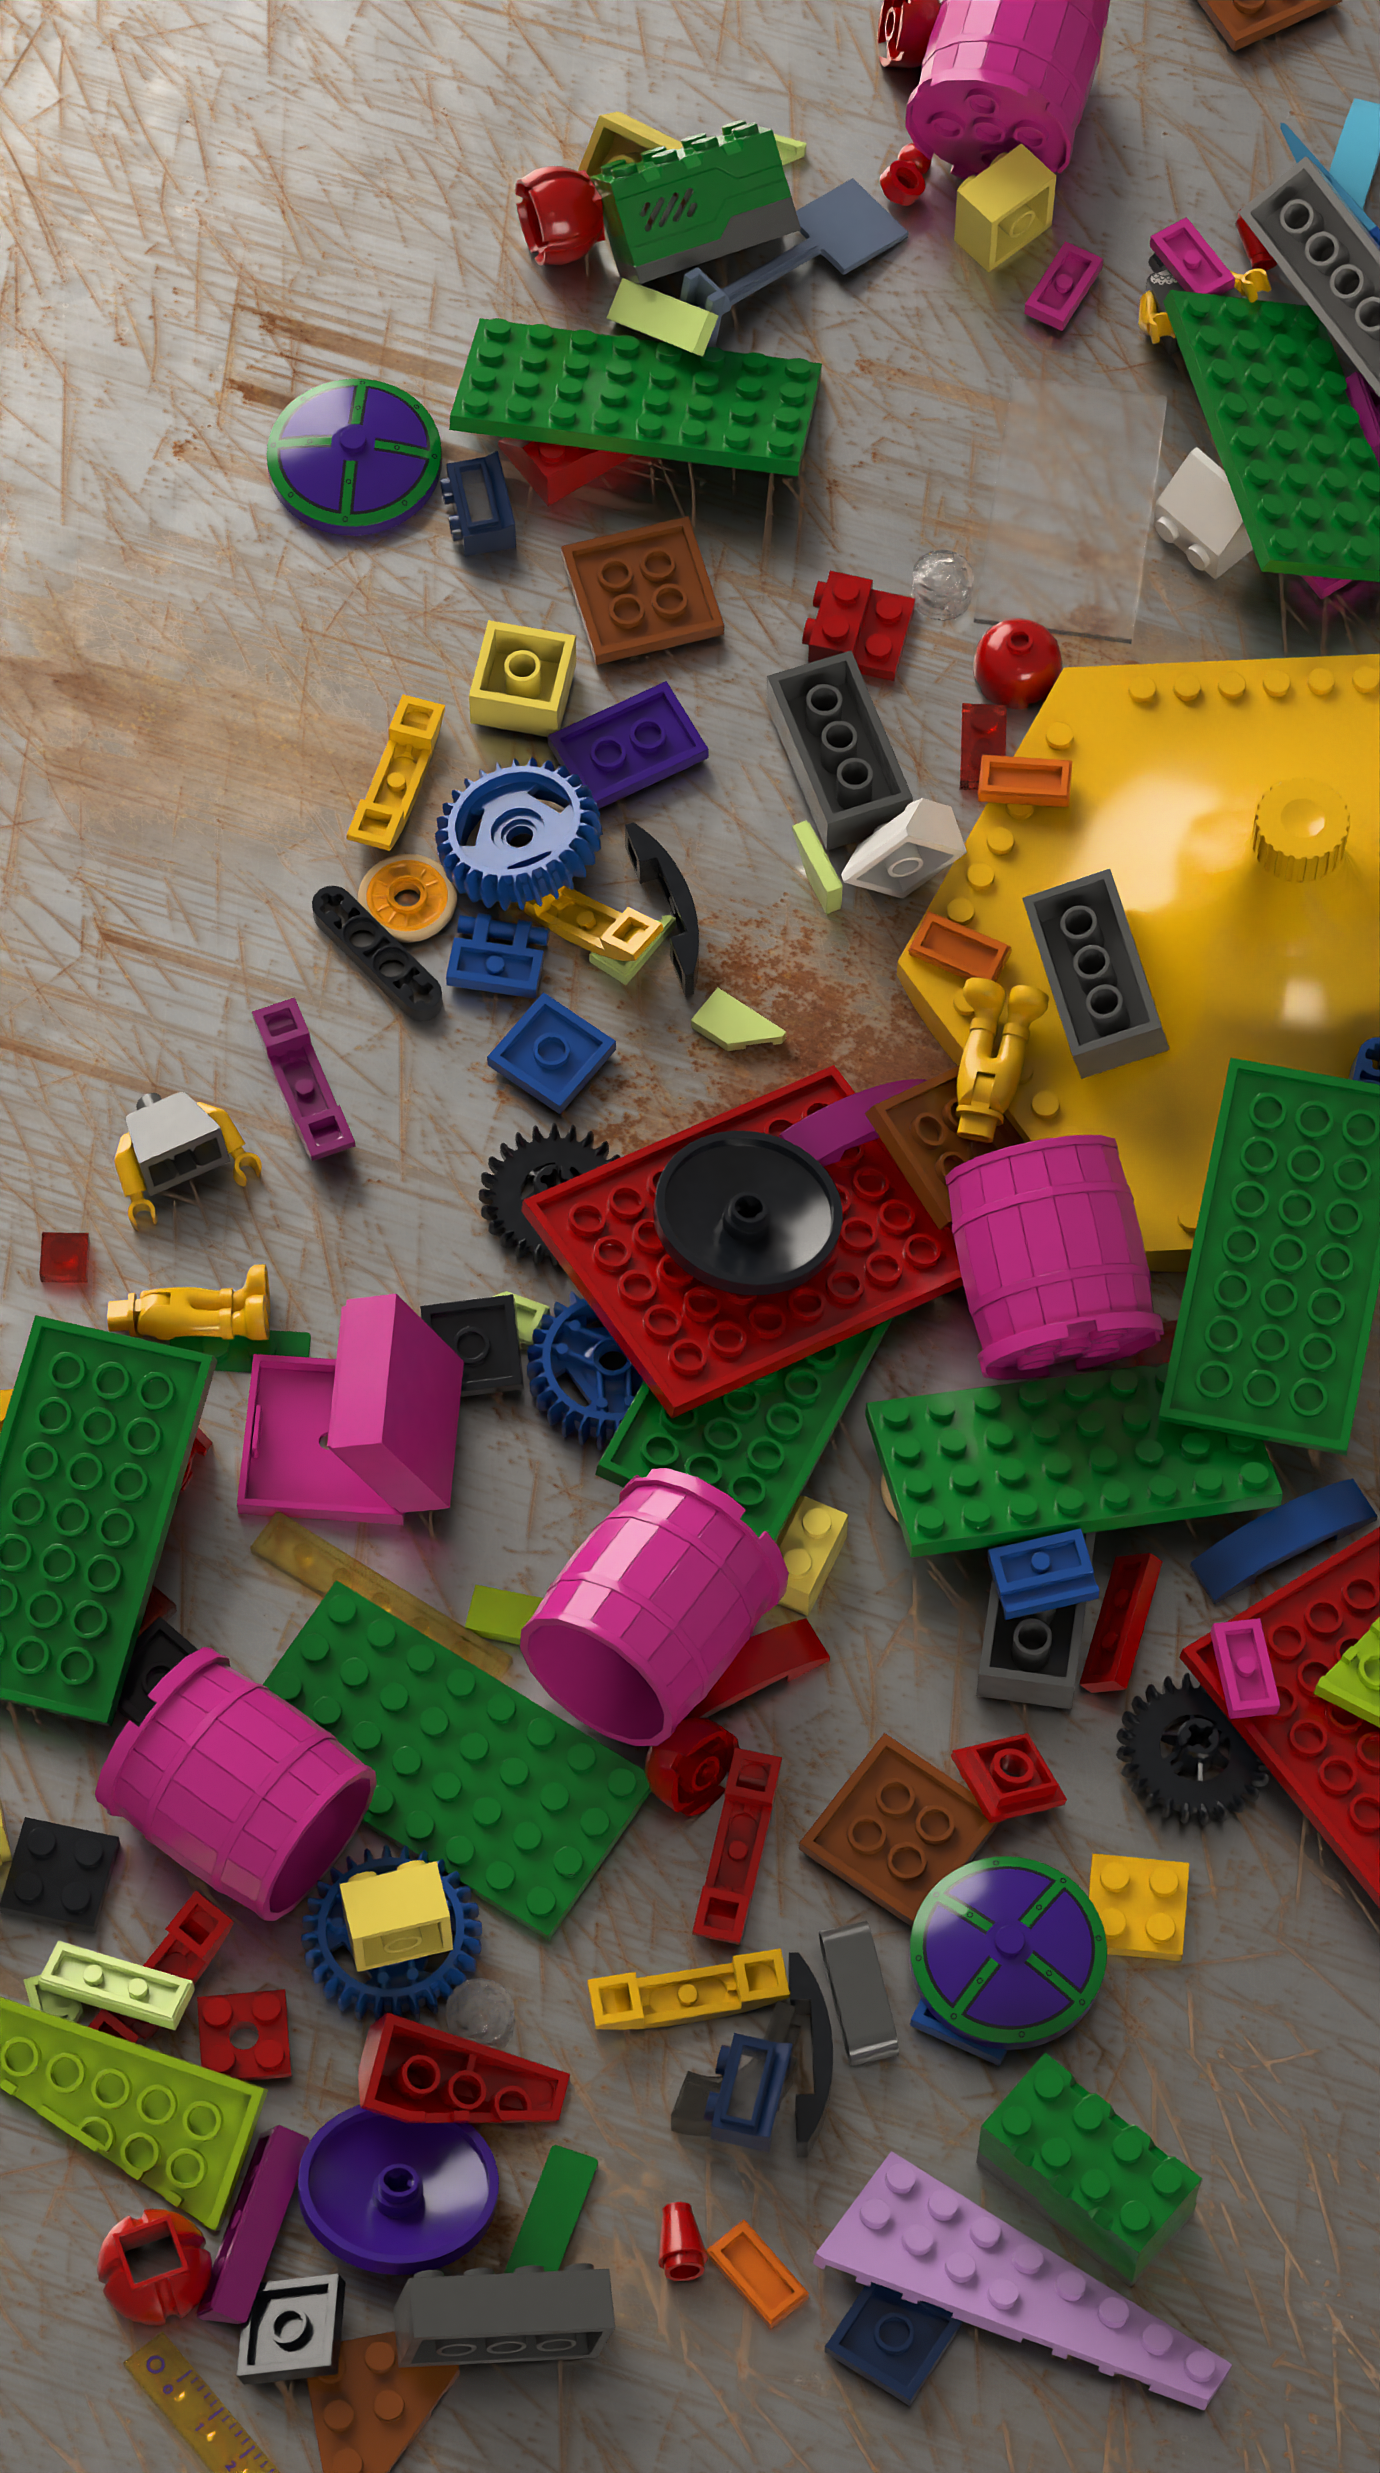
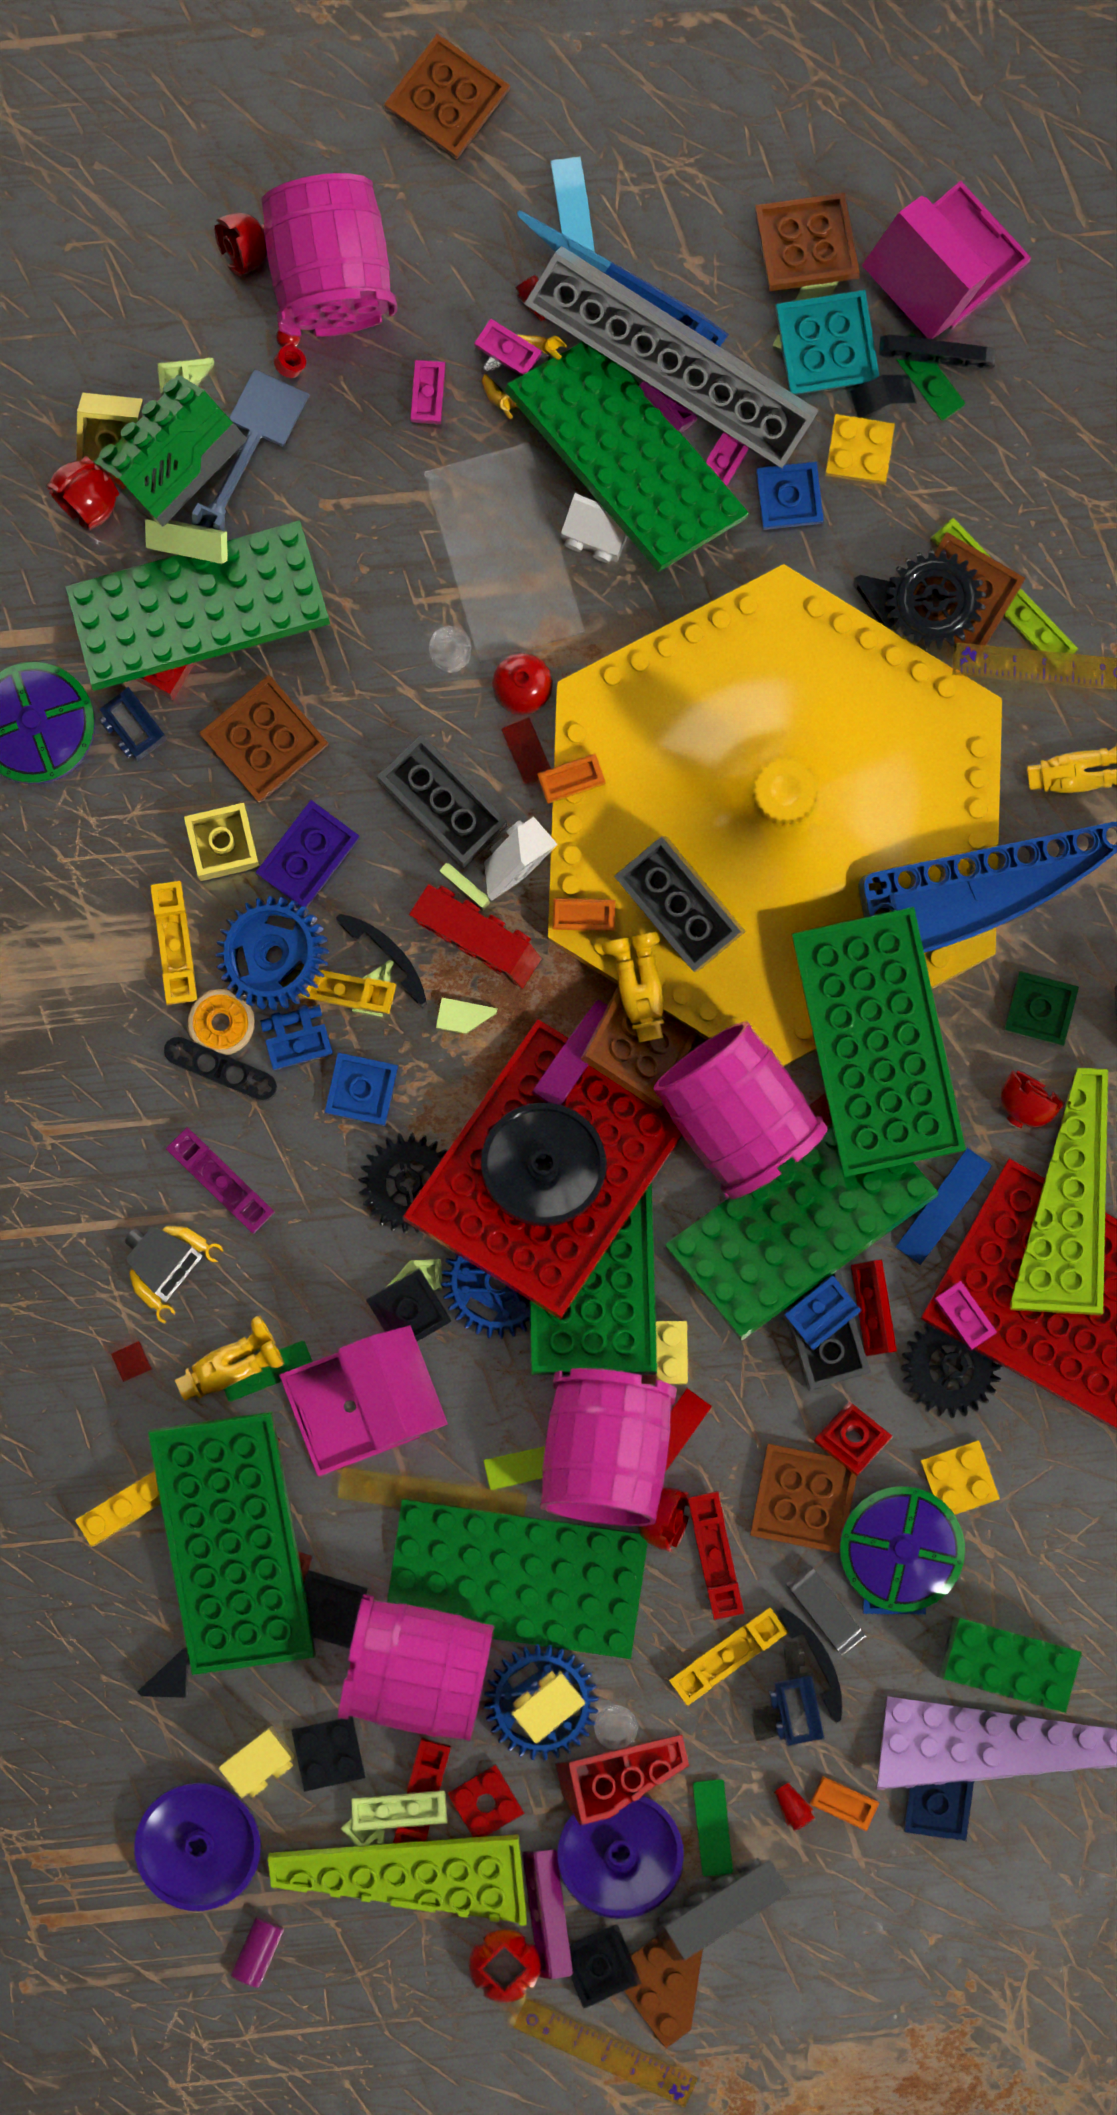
camera: 30 degrees left, 20 degrees up
red plate [802,570,916,681] -> none
light yellow brick [954,143,1056,273] -> none
none -> red wedge [409,884,542,989]

